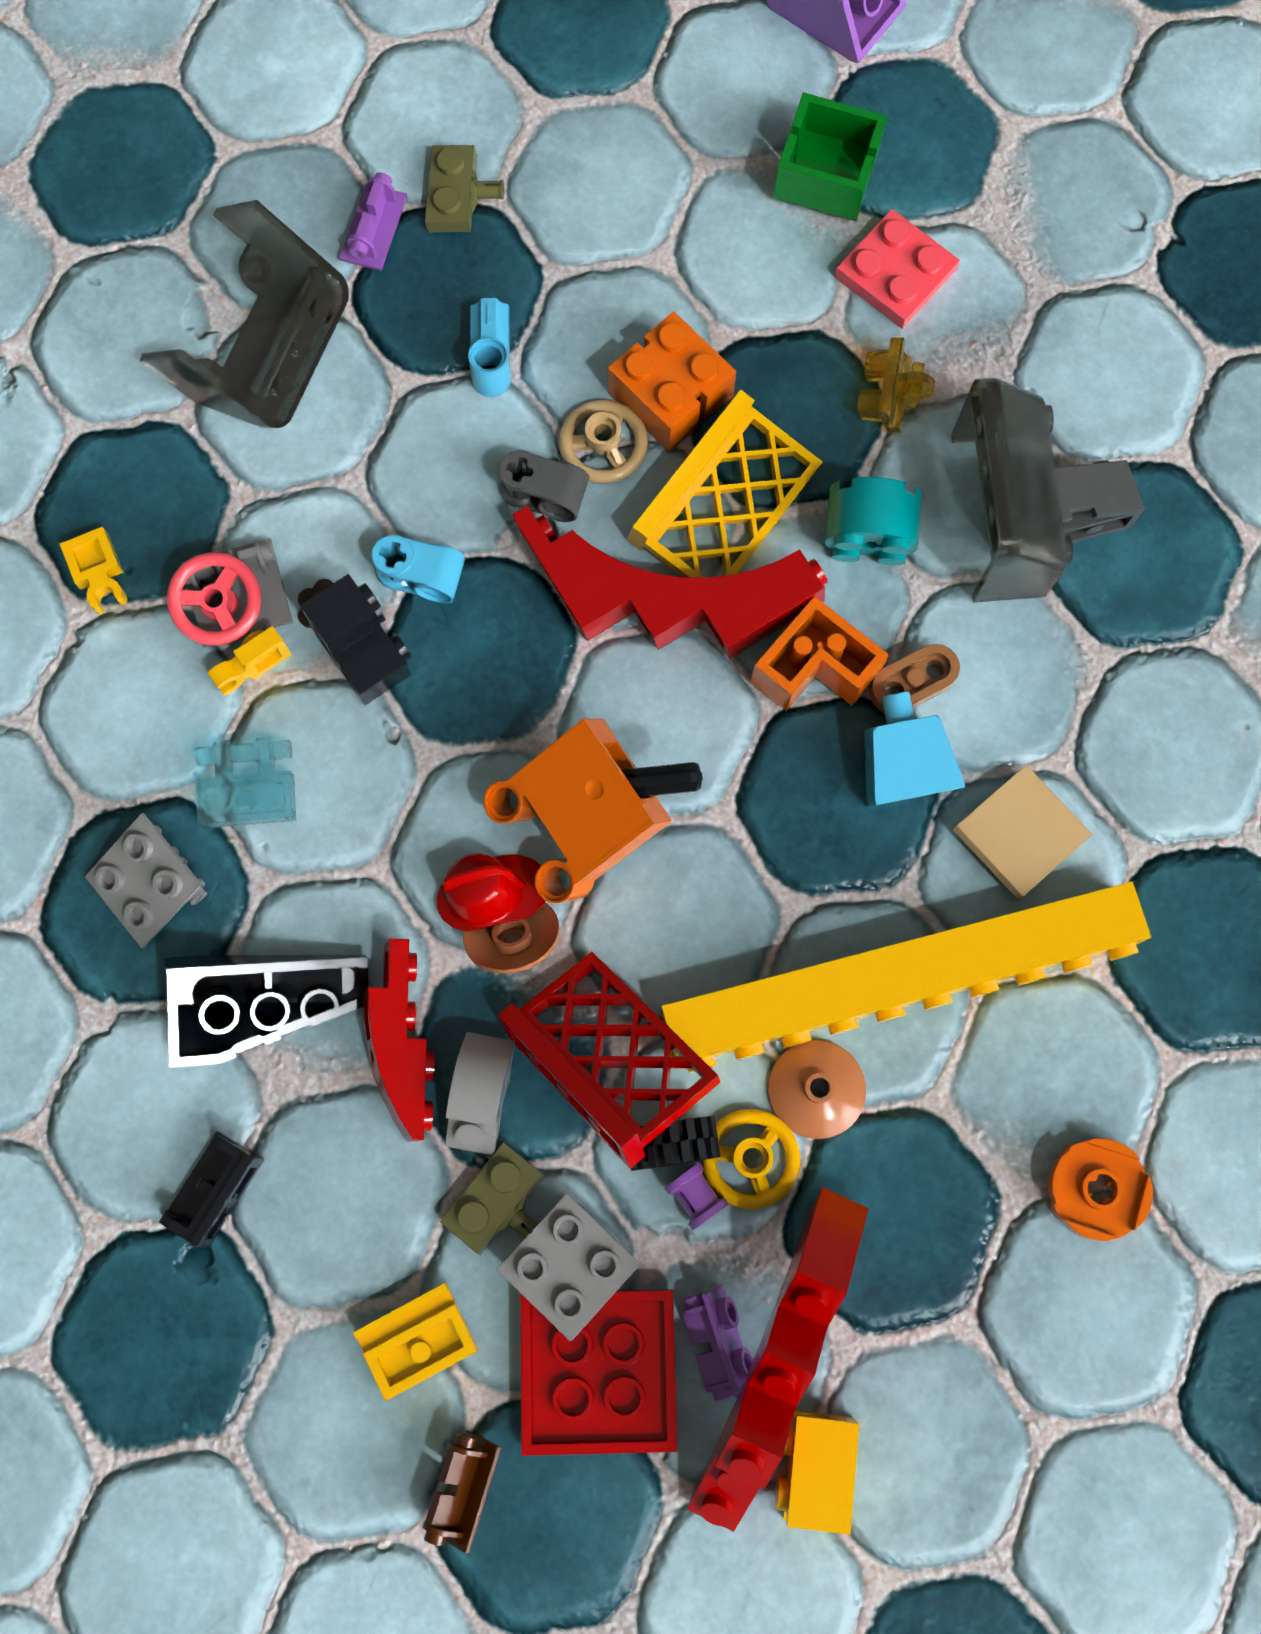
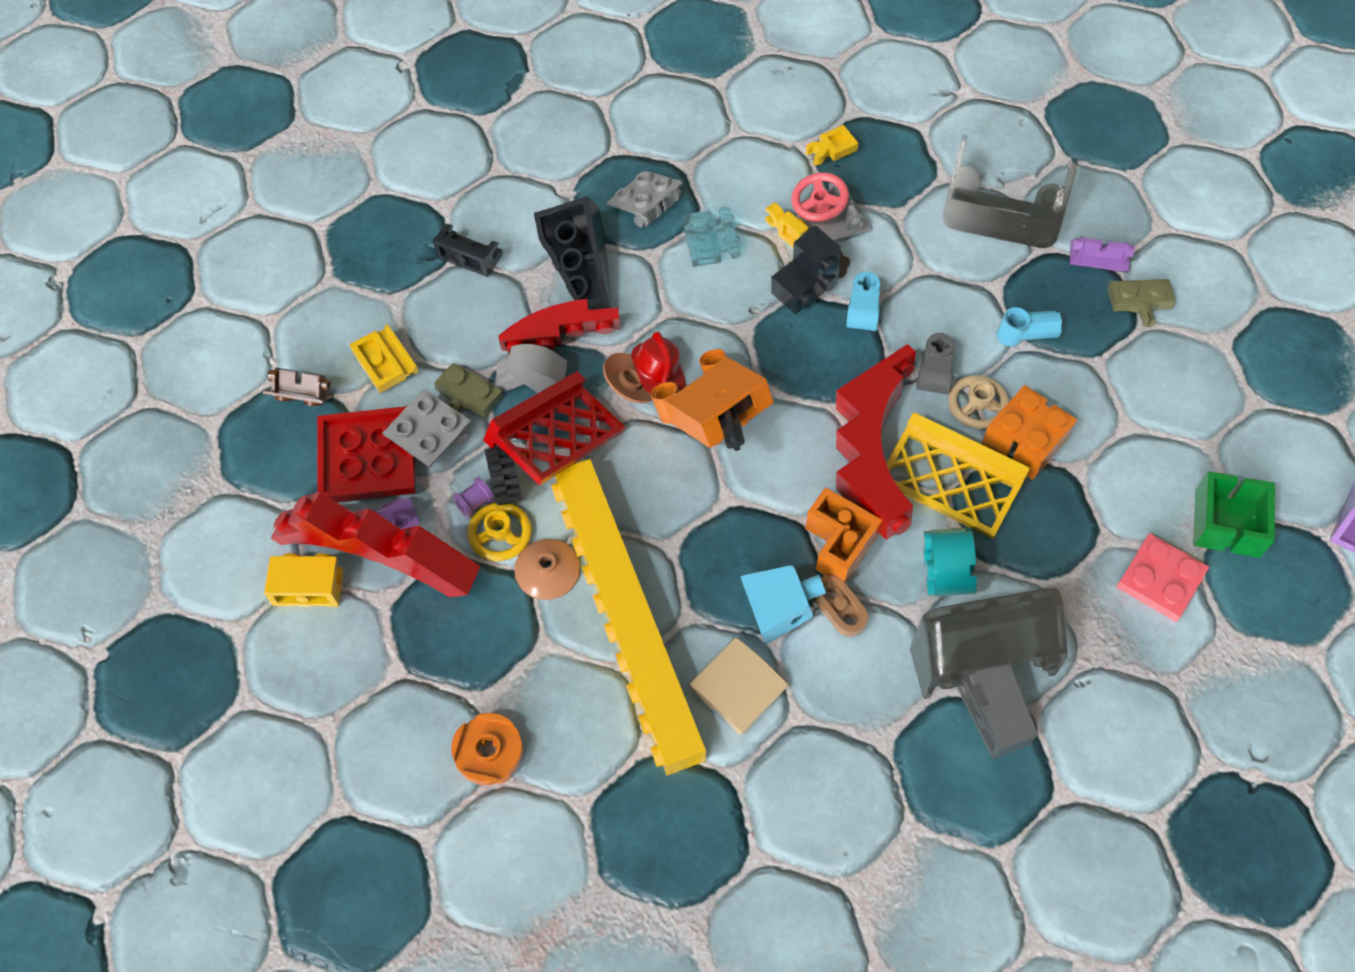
camera: 85 degrees right, 15 degrees down
clear yellow hips [858,337,936,433] -> none

